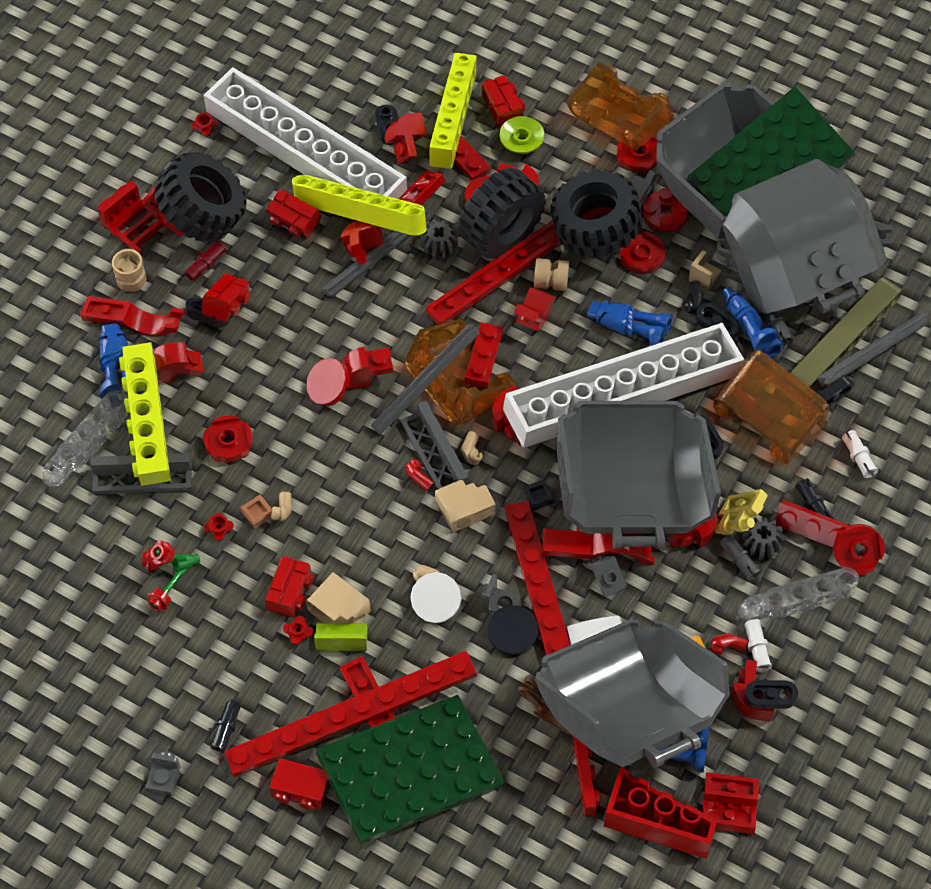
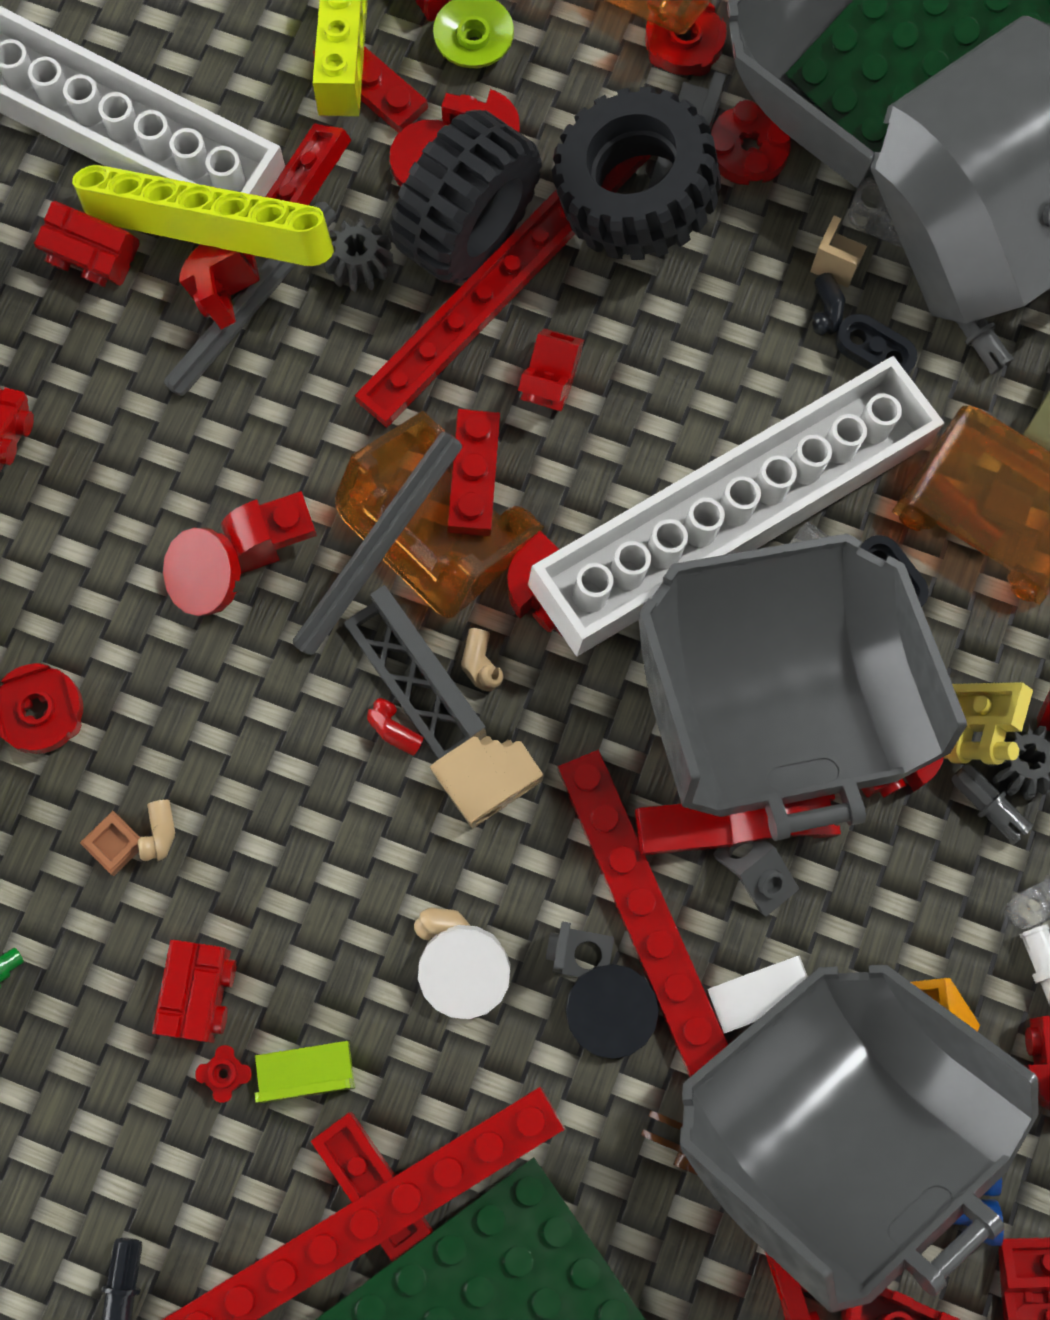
camera: 10 degrees left, 15 degrees up
red plate [204,513,234,541] -> none
tan piece [306,572,371,623] -> none
black plate [375,105,399,145] -> none
red brick [385,113,427,164] -> none
black tile [522,479,555,511] -> none
tan wheel [534,258,569,291] -> none
blue piece [587,301,673,346] -> none
red tile [620,232,666,274] -> none
red arm [710,633,749,654] -> none
blue piece [723,287,783,360] -> none

